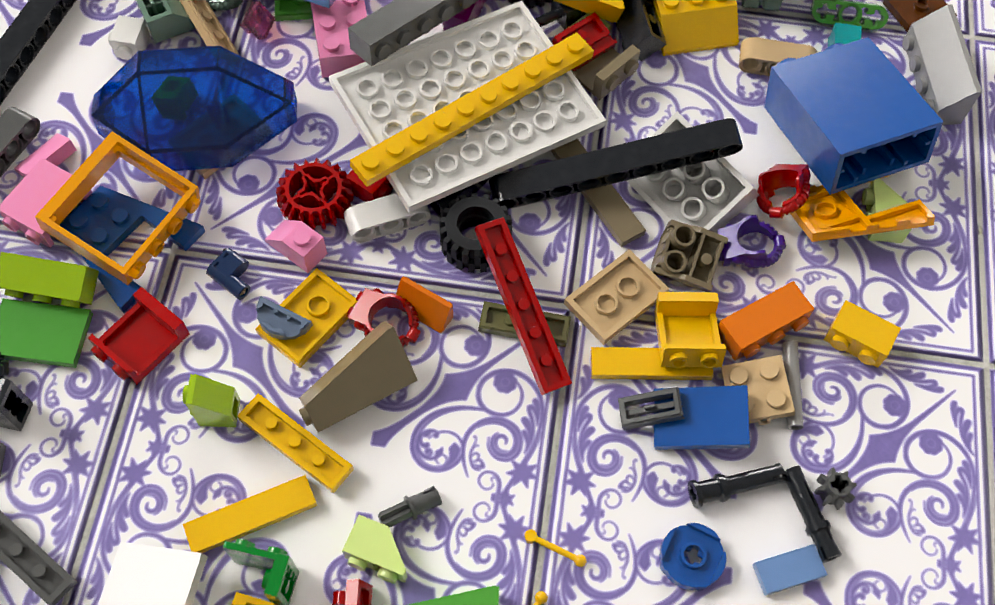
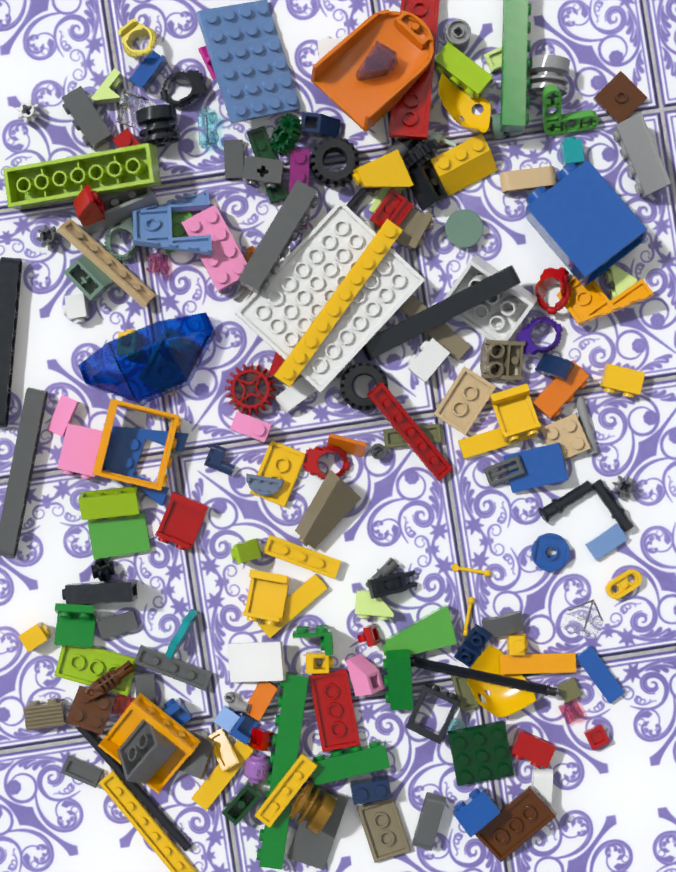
camera: 15 degrees left, 25 degrees up
none -> teal tile [165,609,198,659]
none -> yellow panel [242,569,291,625]
none -> black hinge [367,570,417,599]
none -> dark grey hinge [371,443,386,459]
none -> white brick [407,338,450,383]
none -> sand green tile [445,209,483,248]
none -> dark blue slope [535,354,575,381]

